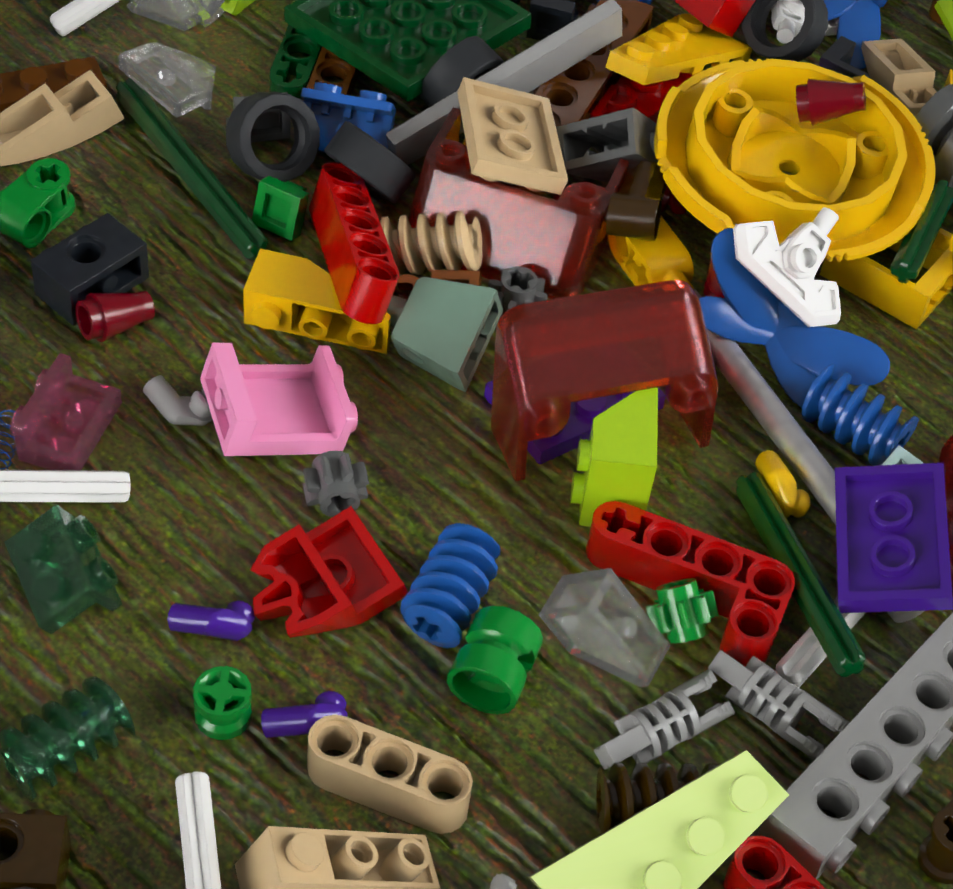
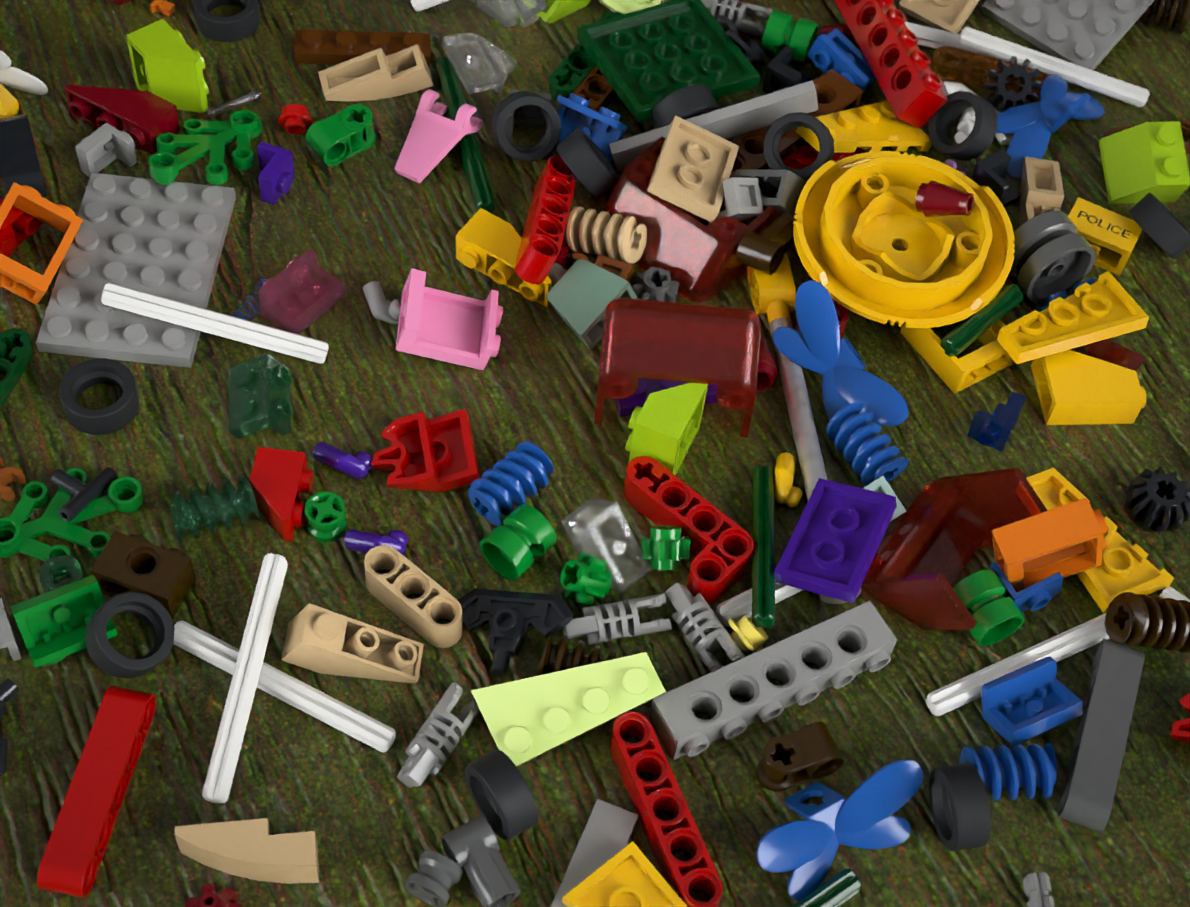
camera: 20 degrees right, 5 degrees up
black brick [30,213,149,326] -> none
dark red cone [76,291,155,342] -> none
green tile [252,176,310,241] -> none
dark grey gear [303,451,369,517] -> none
white piece [733,207,841,327] -> none
none -> red slope [249,447,314,542]
none -> bright pink flag [394,89,484,183]
none -> black piece [458,589,573,676]
none -> green gear [560,552,612,606]
none -> light grey panel [709,177,764,224]
none -> light yellow plate [728,614,769,652]
none -> black tyre [763,112,834,181]

